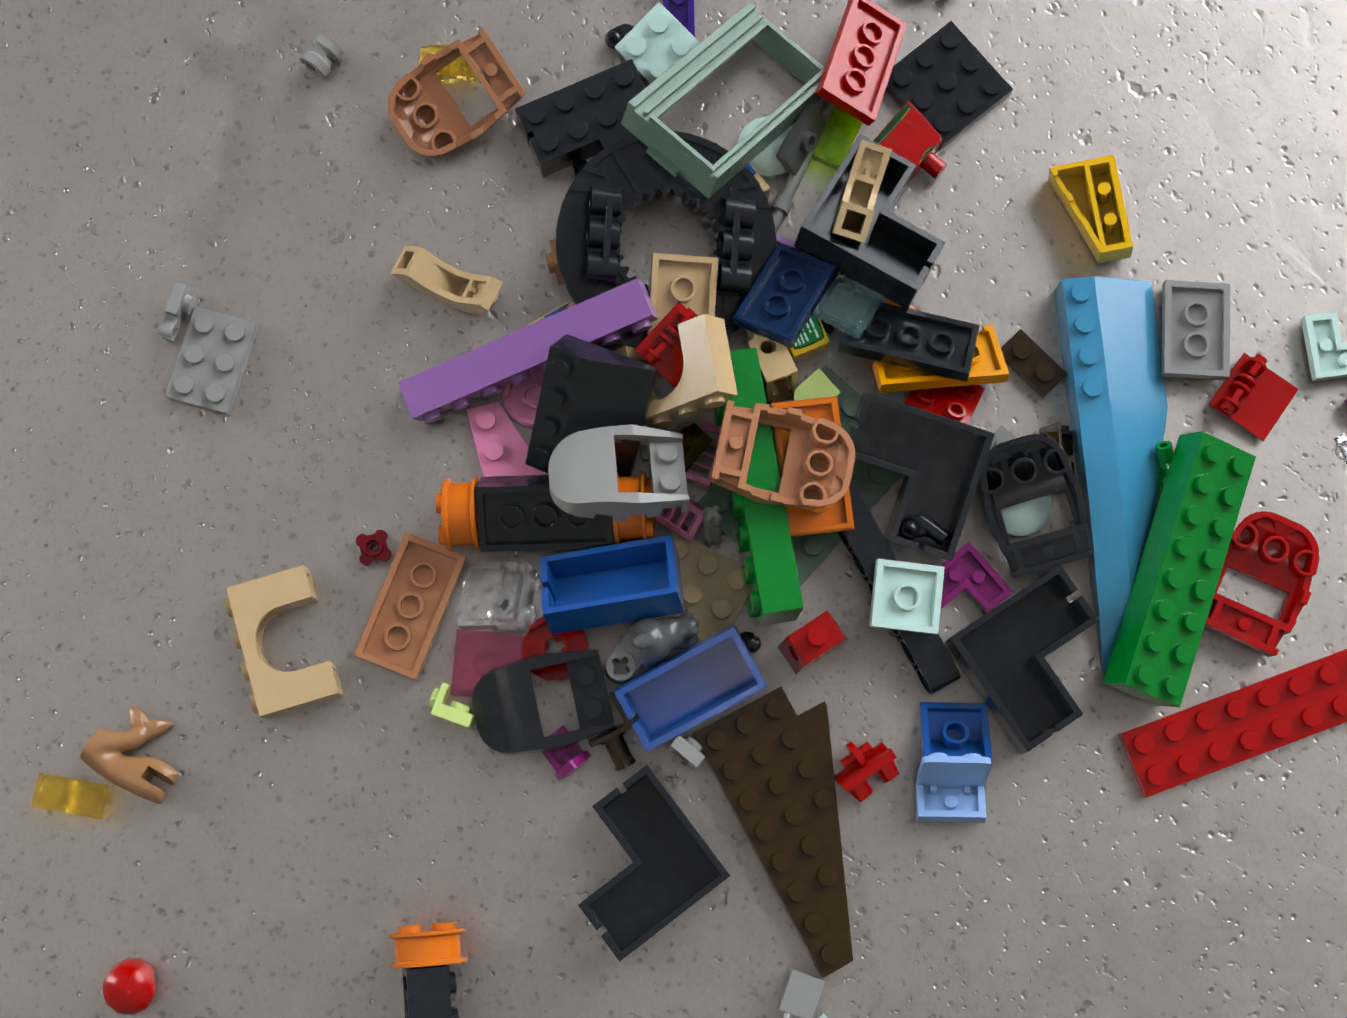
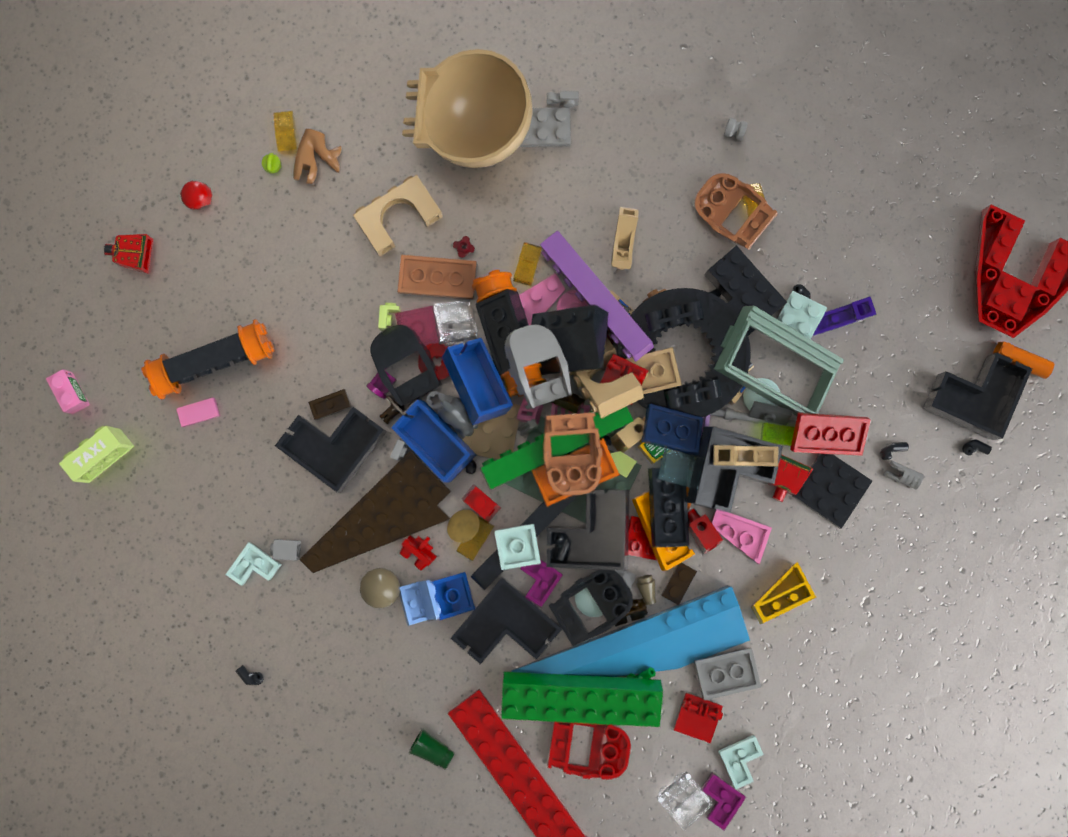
camera: 70 degrees right, 5 degrees up
none -> lime tile [261,153,281,174]
none -> dark brown plate [308,389,352,420]
none -> dark tan piece [360,568,400,608]
none -> tan windscreen [402,49,533,168]
none -> dark green plant [409,728,455,769]
none -> pearl gold sticker [447,510,480,542]
none -> clear yellow slope [456,516,494,561]
none -> clear yellow slope [513,242,542,286]
none -> dark tan cone [636,575,656,605]
none -> red torso [688,508,723,554]
none -> bright pink wing [711,510,772,564]

